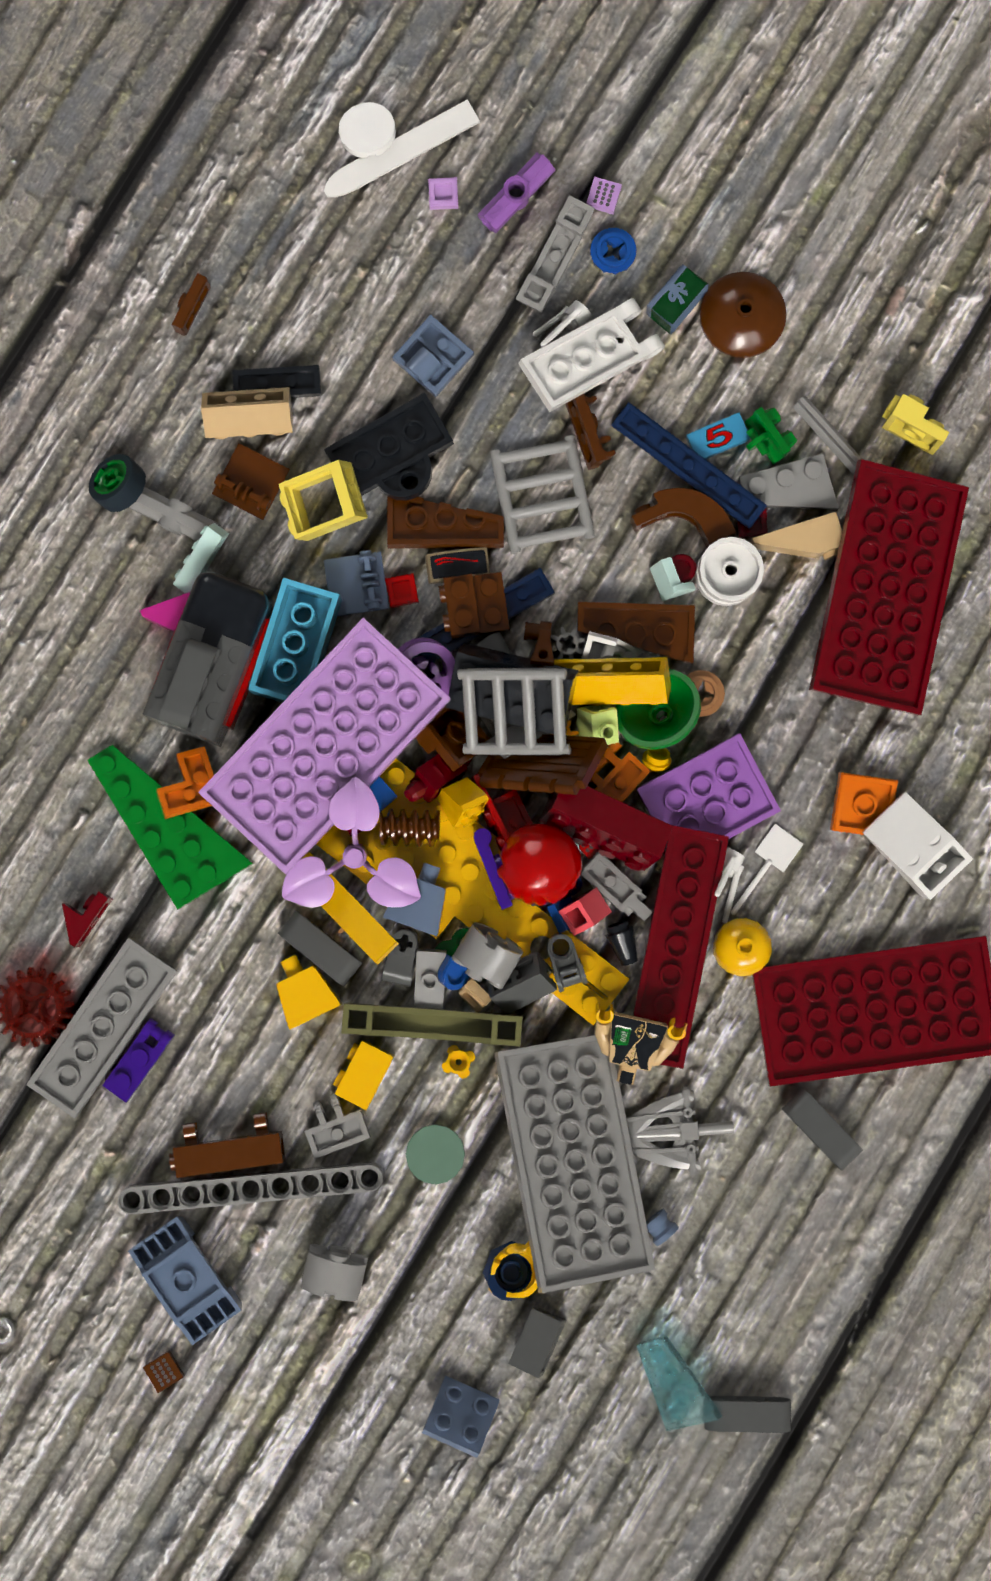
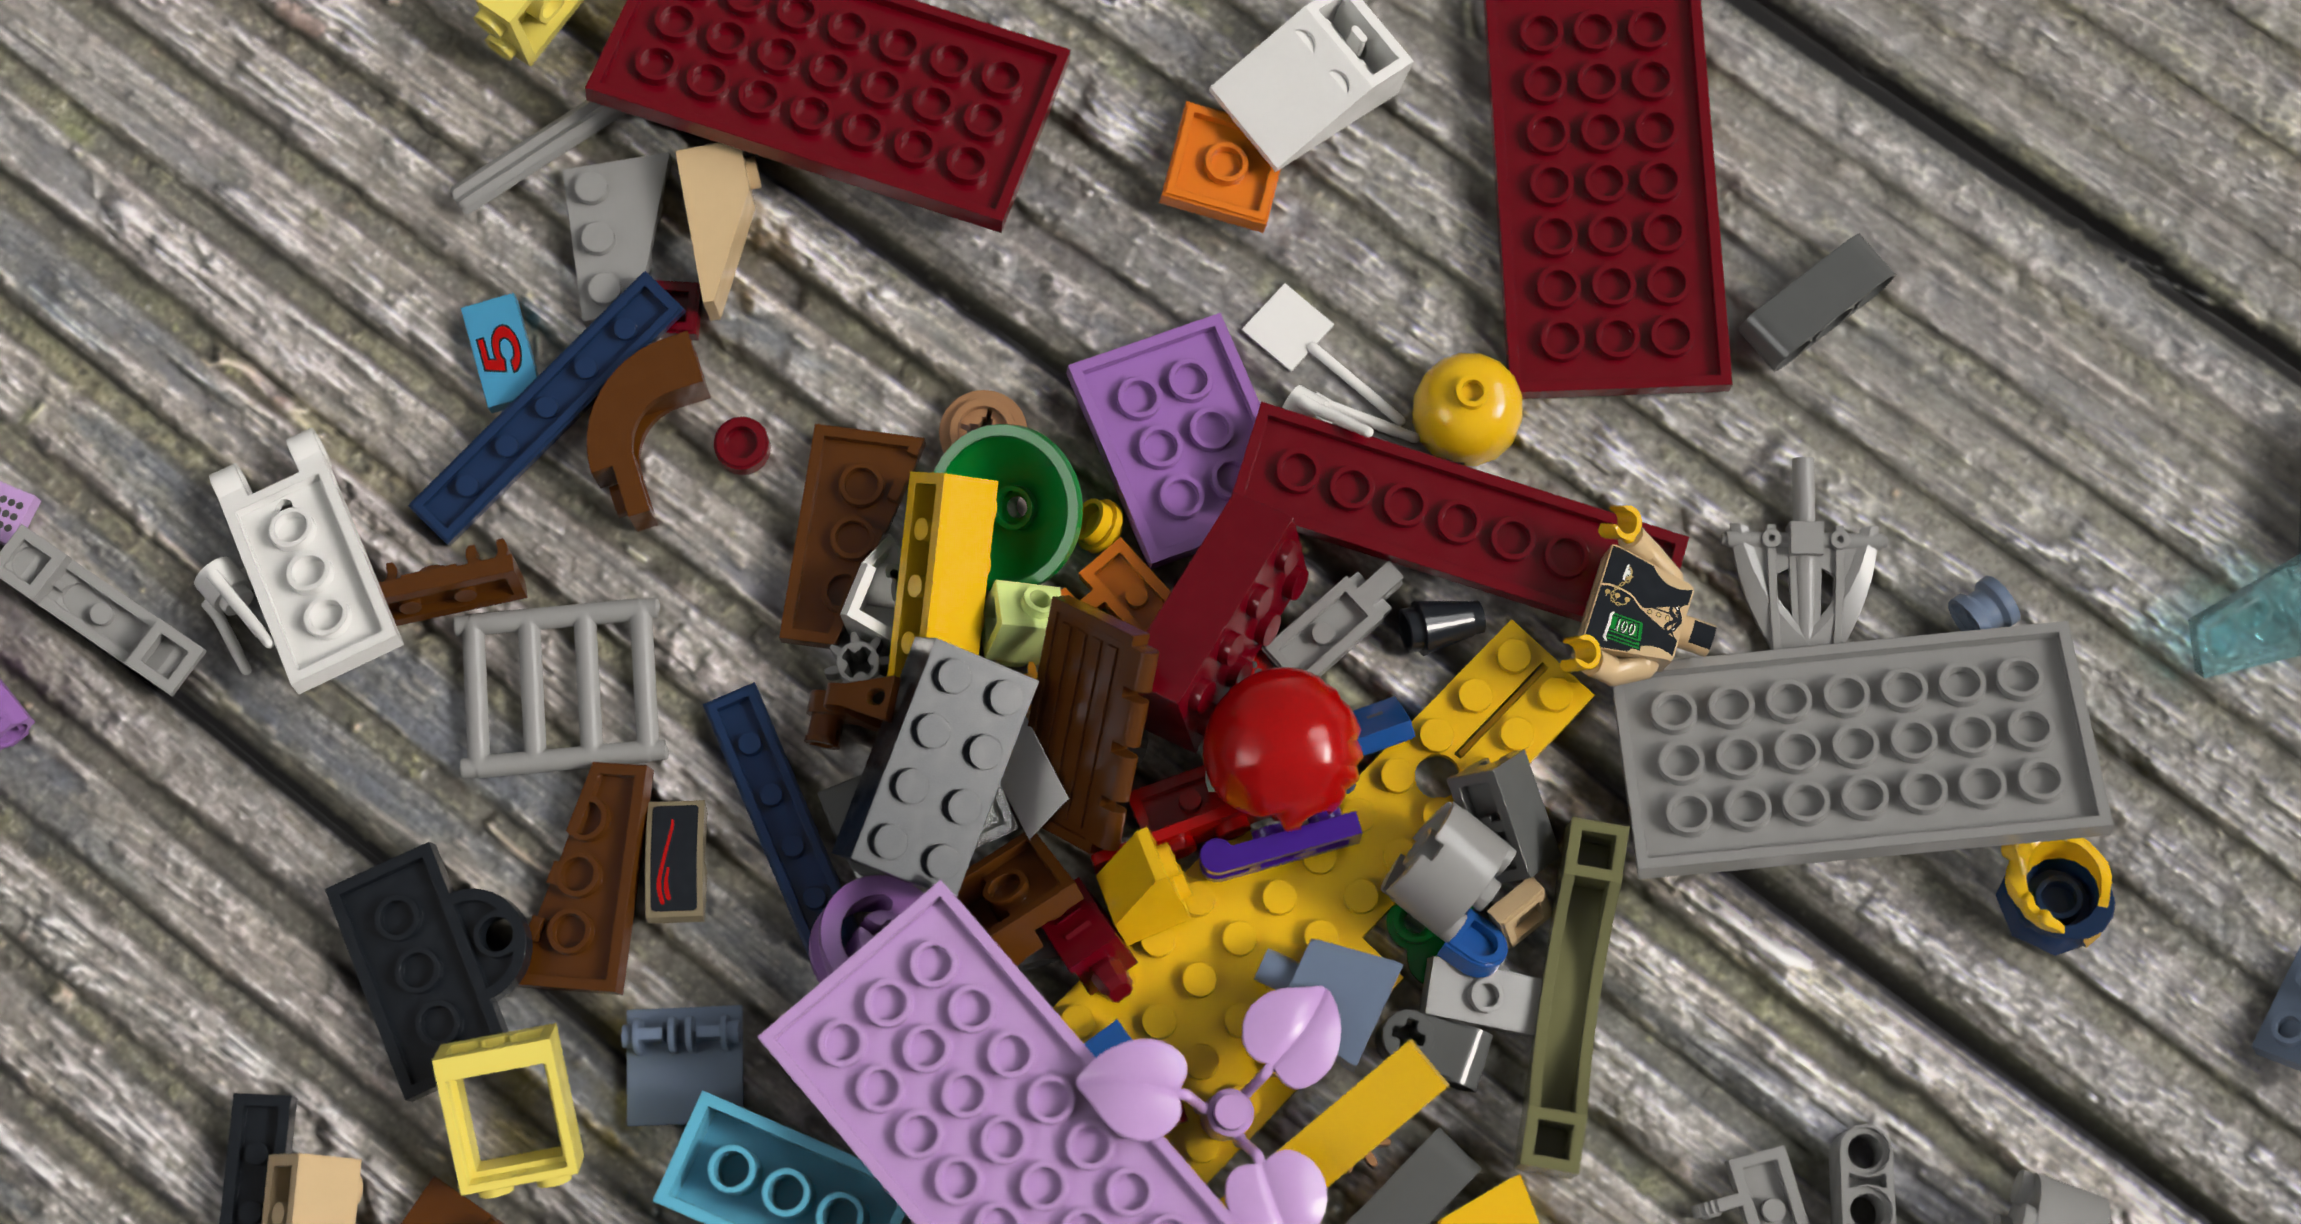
camera: 85 degrees left, 10 degrees down
yellow brick [333,1040,395,1110] -> none
reddish brown piece [379,809,440,847] -> none
red tile [385,573,419,608] -> none
sand blue plate [392,314,474,397] -> none
sand green tile [406,1124,465,1185] -> none
reddish brown plate [438,572,510,639] -> none
yellow plate [442,1045,475,1079] -> none
light grey bar [457,668,571,755] -> none
dark grey hinge [508,1307,567,1378] -> none
dark grey piece [547,933,588,992] -> none
coral brick [559,887,612,936] -> none
blue gear [590,228,636,275] -> none
piece [646,264,709,334] -> none
light aqua tile [650,557,696,601] -> none
white wheel [695,537,764,606] -> none
reddish brown dish [700,272,786,358] -> none
green hips [744,407,797,465] -> none

